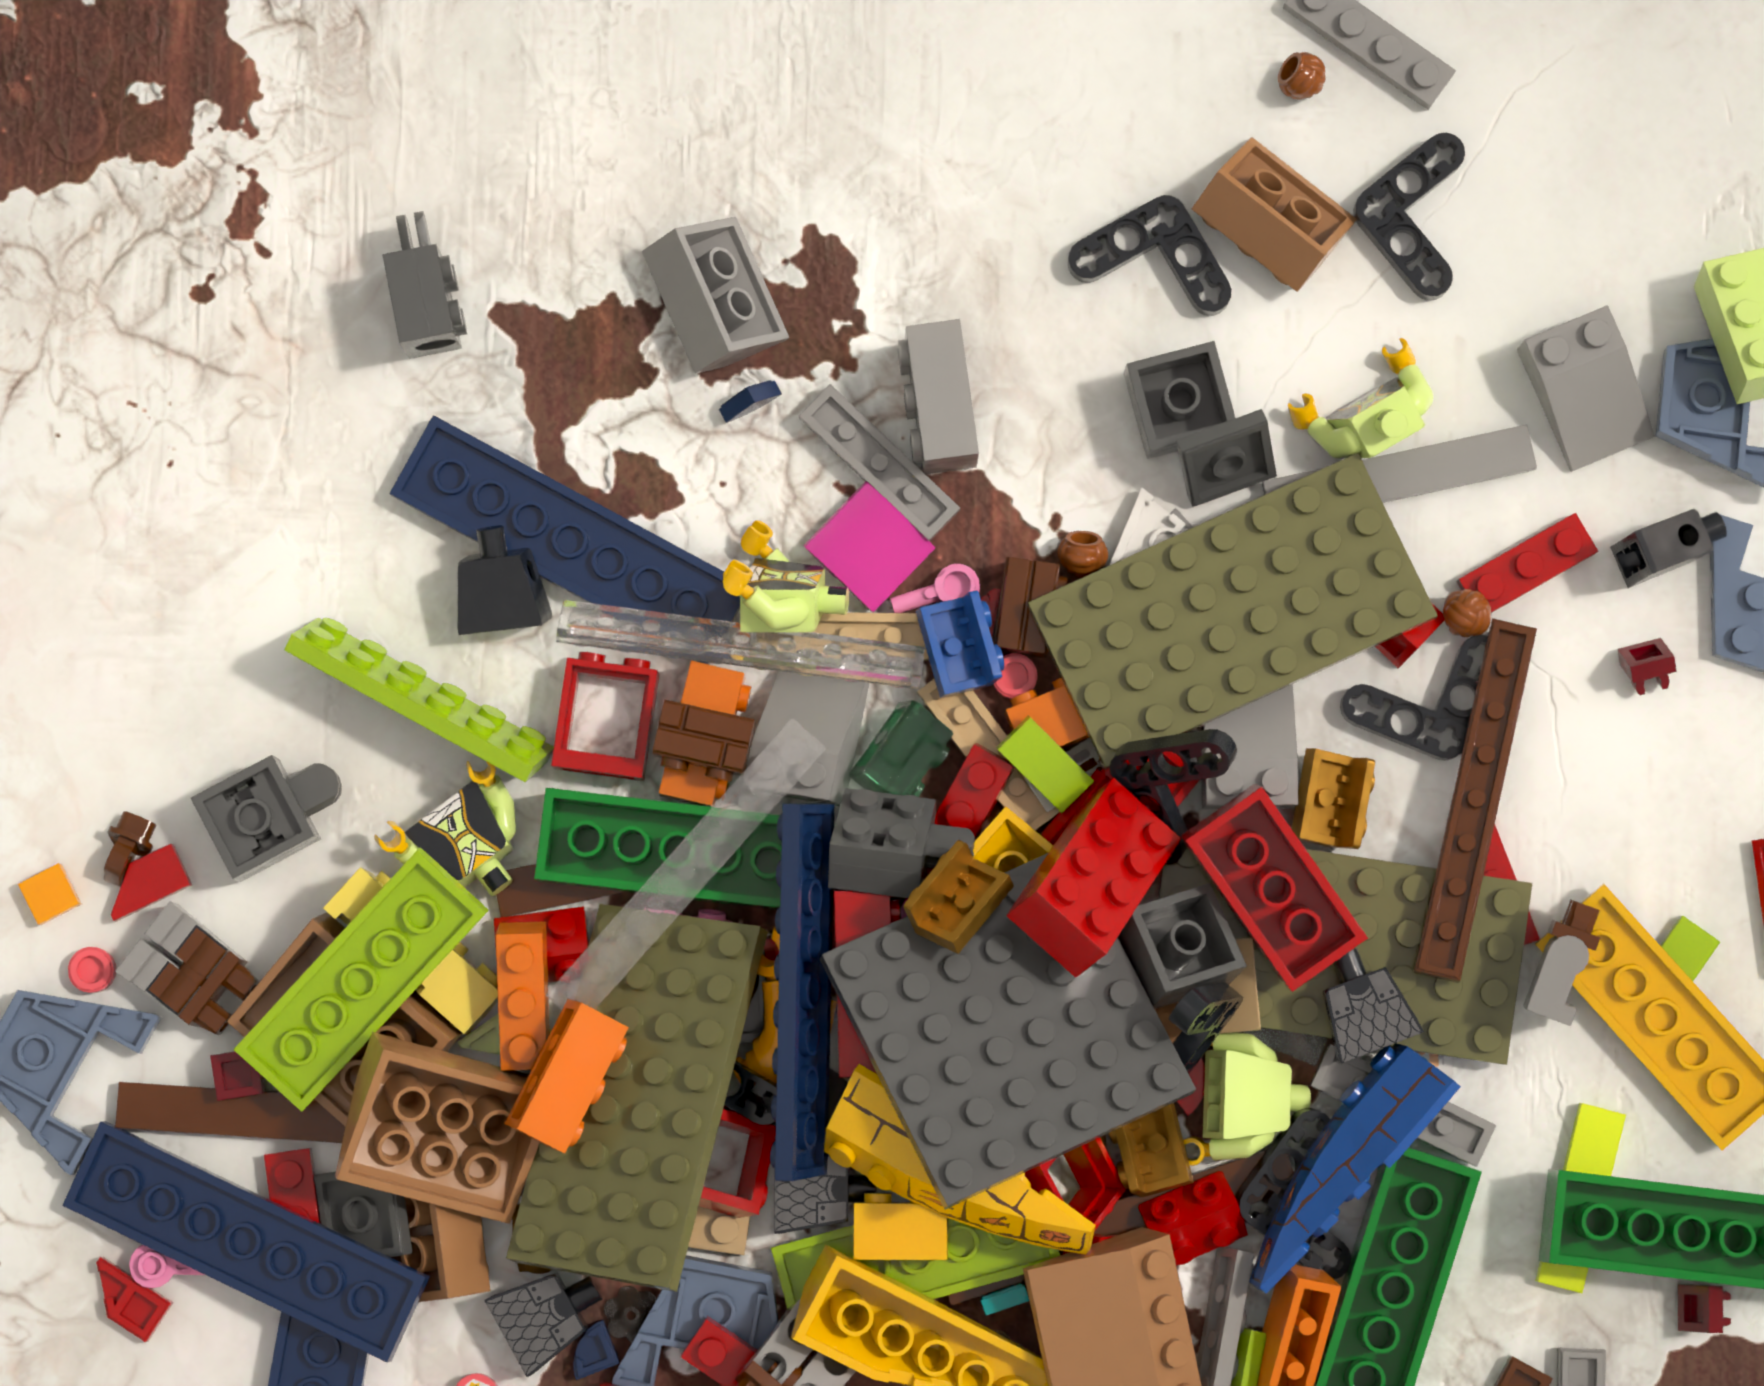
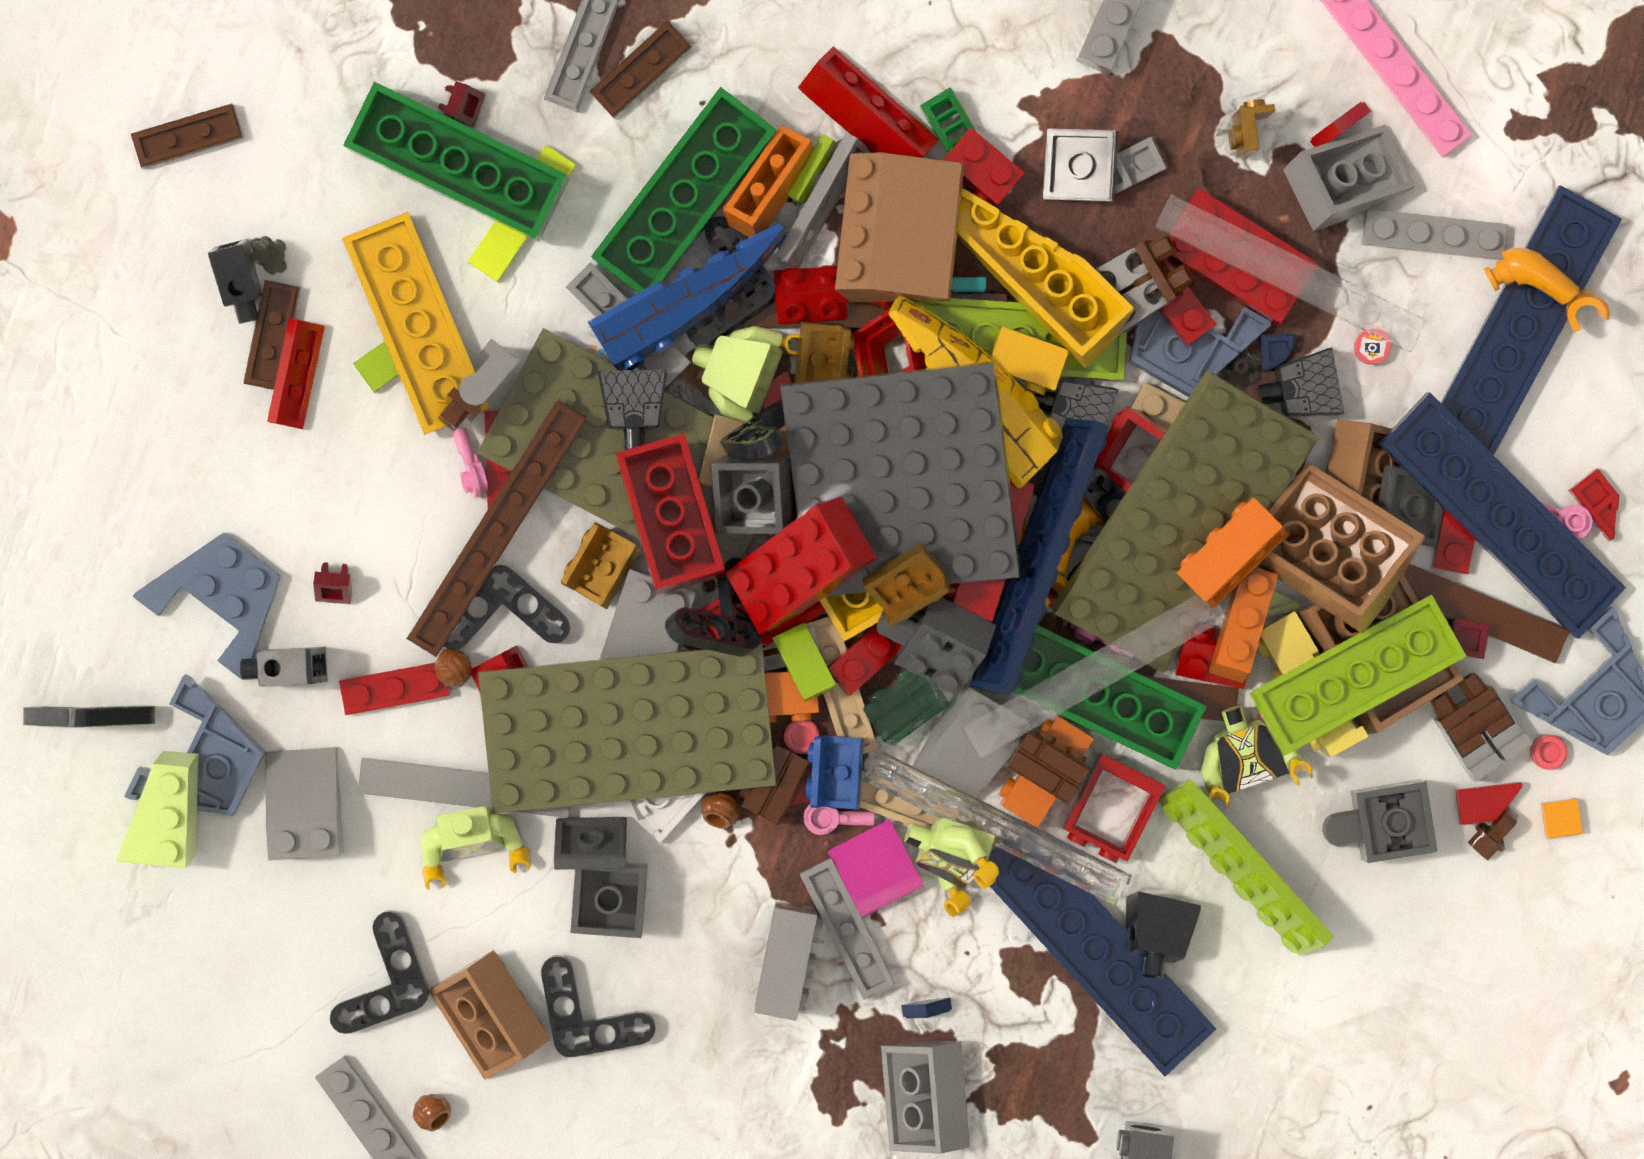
camera: 160 degrees left, 5 degrees up
none -> bright pink plate [452,428,488,498]

